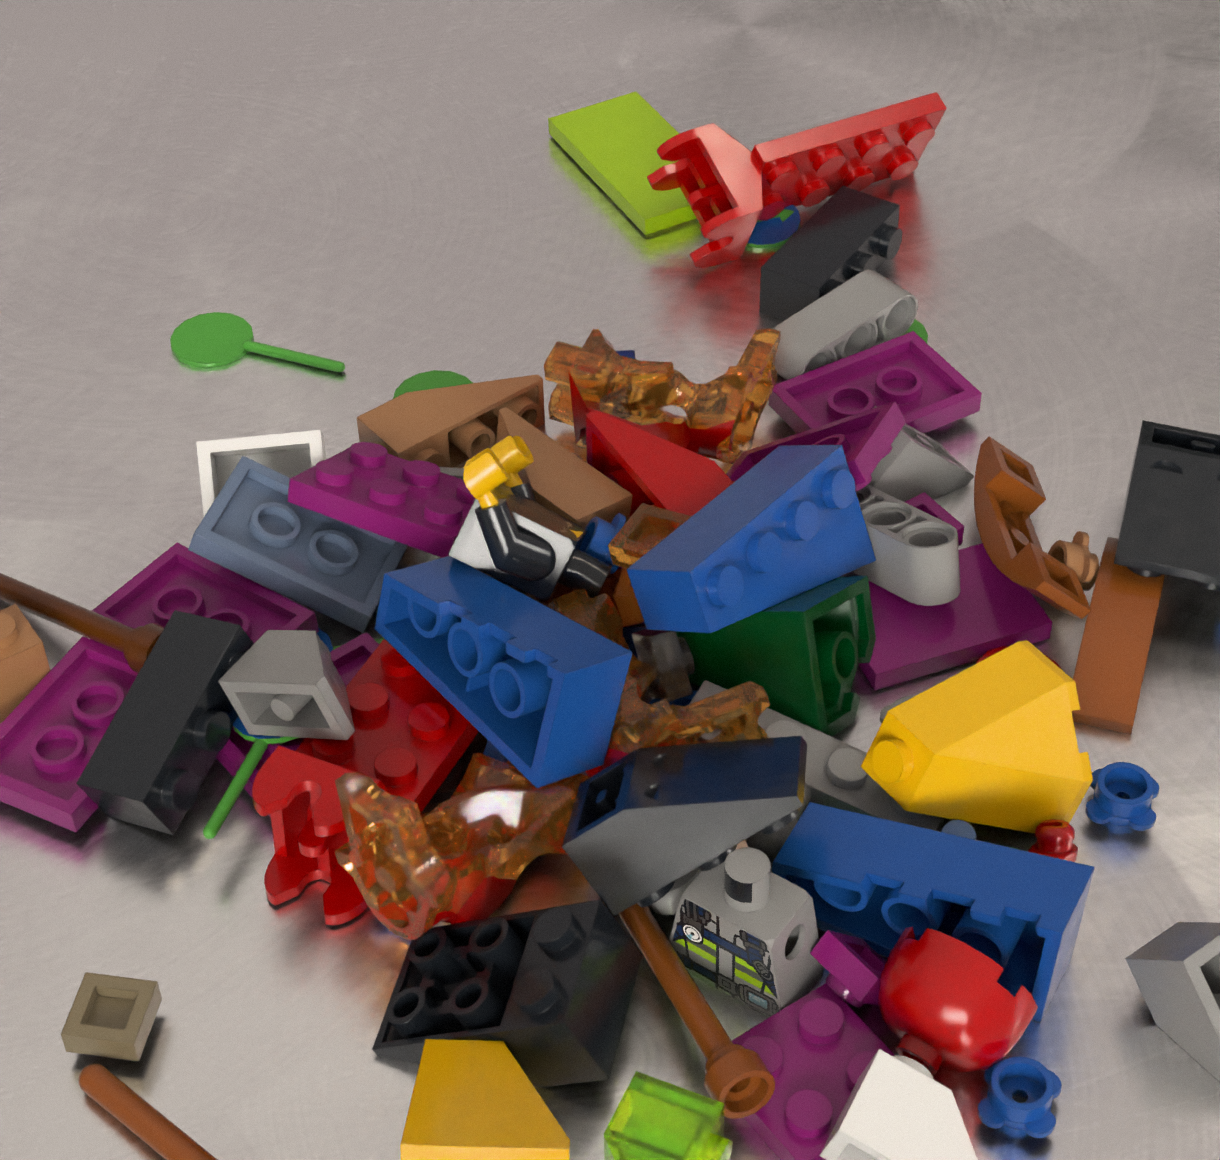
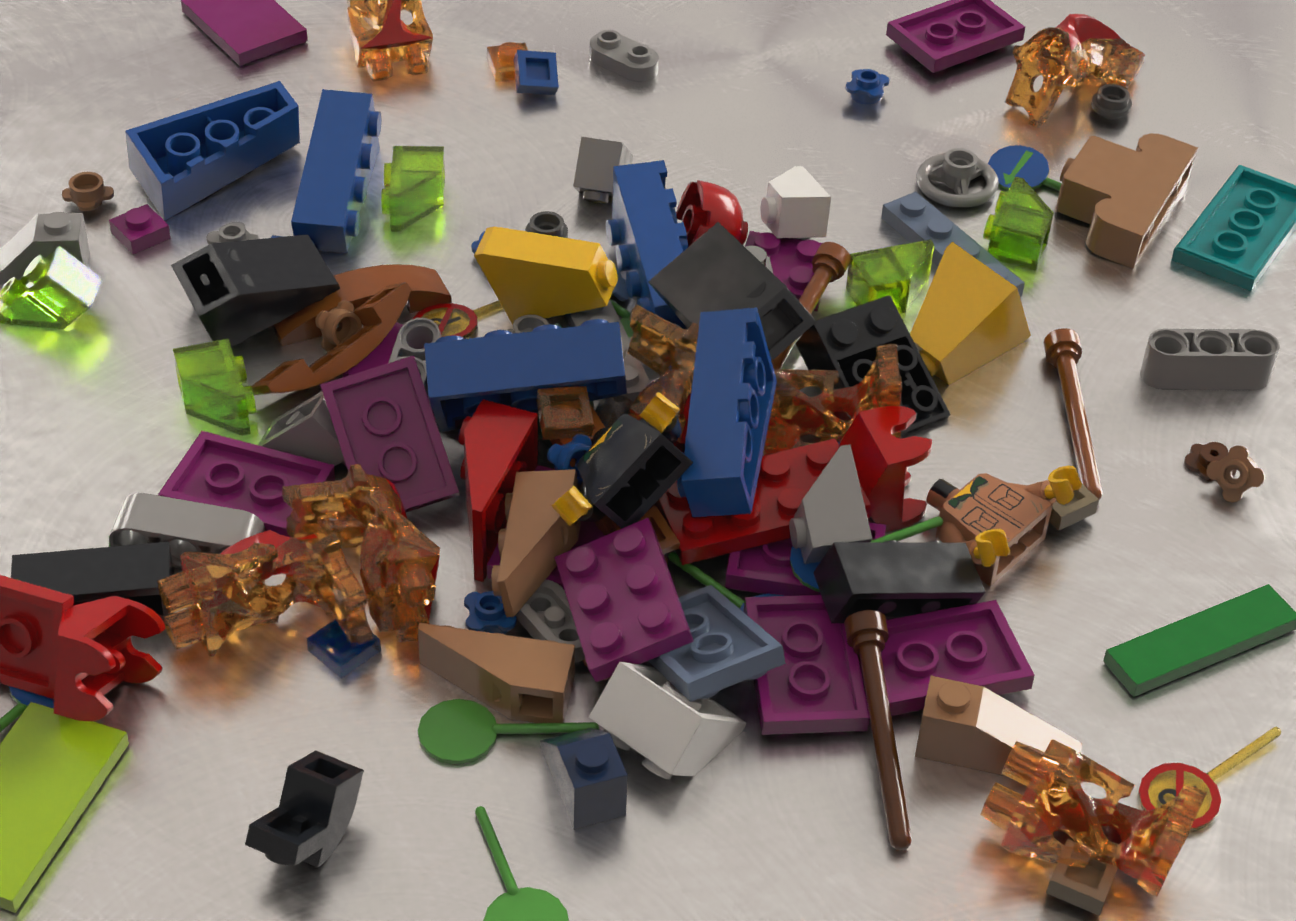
camera: 135 degrees left, 0 degrees up
none -> clear orange hips [157,530,373,657]
none -> clear neon green slope [173,339,256,436]
none -> black brick [245,750,364,868]
none -> dark grey plate [525,211,568,238]
none -> dark blue slope [540,728,628,830]
none -> nougat torso [926,465,1082,587]

